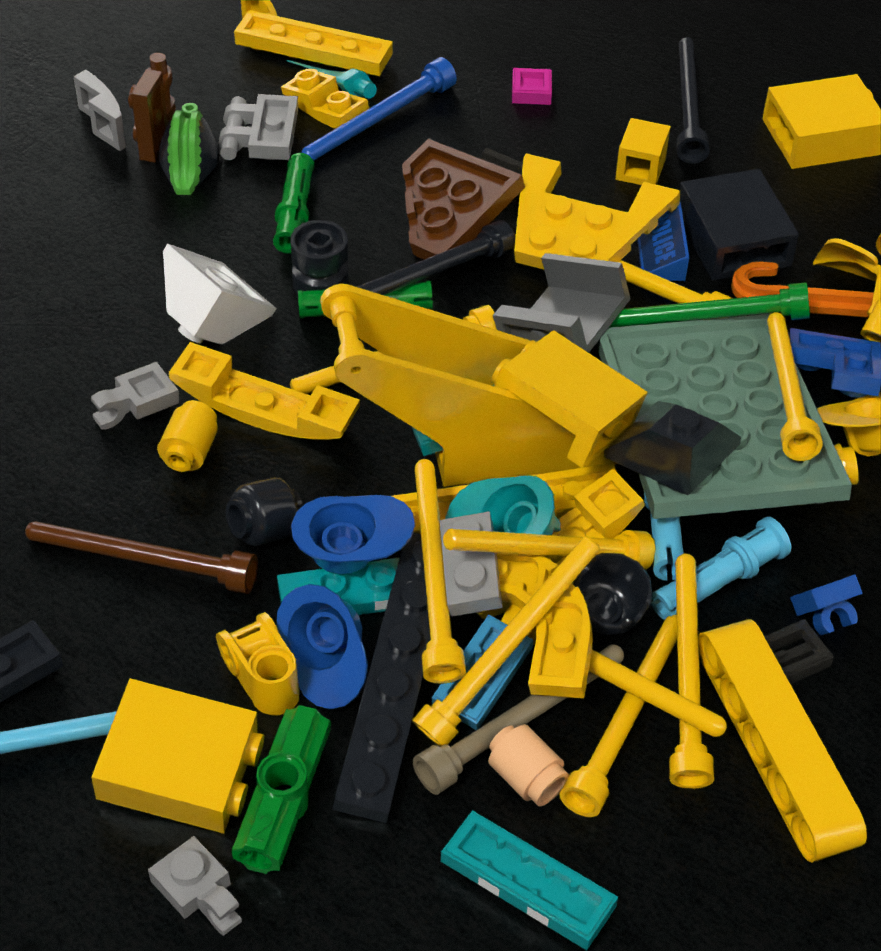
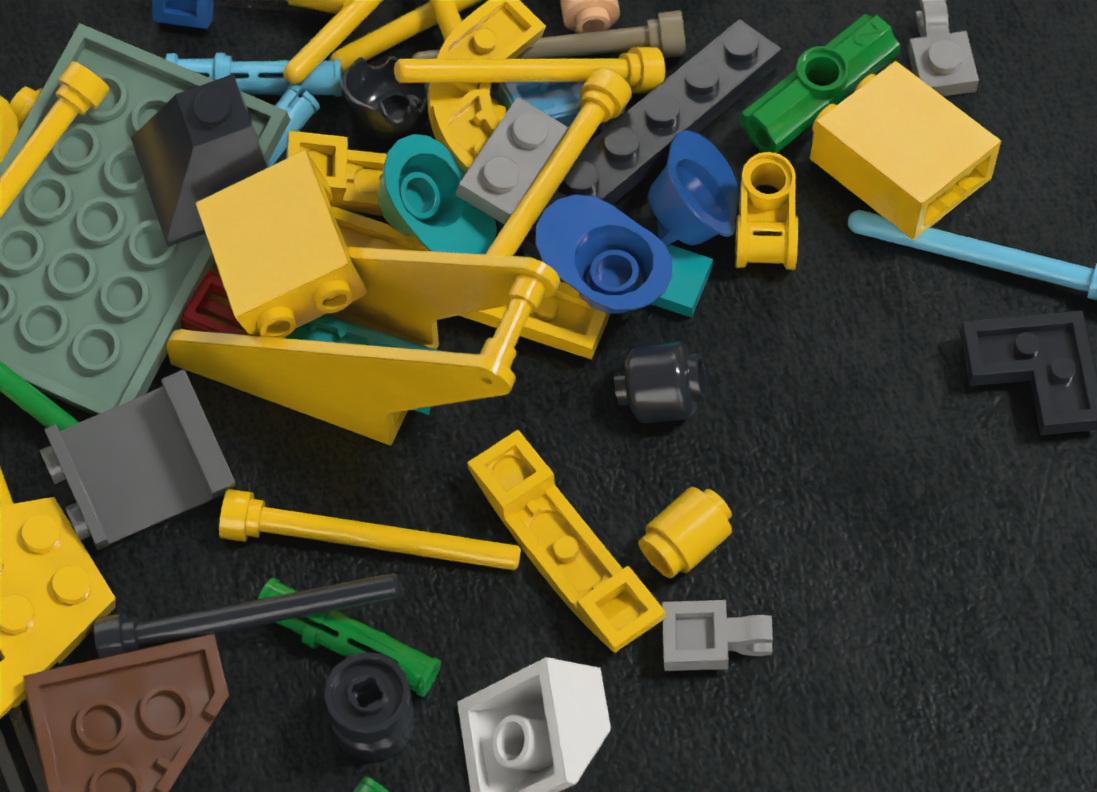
camera: 145 degrees left, 15 degrees up
reddish brown piece [25,521,258,594] -> none
yellow piece [443,529,656,570] -> none

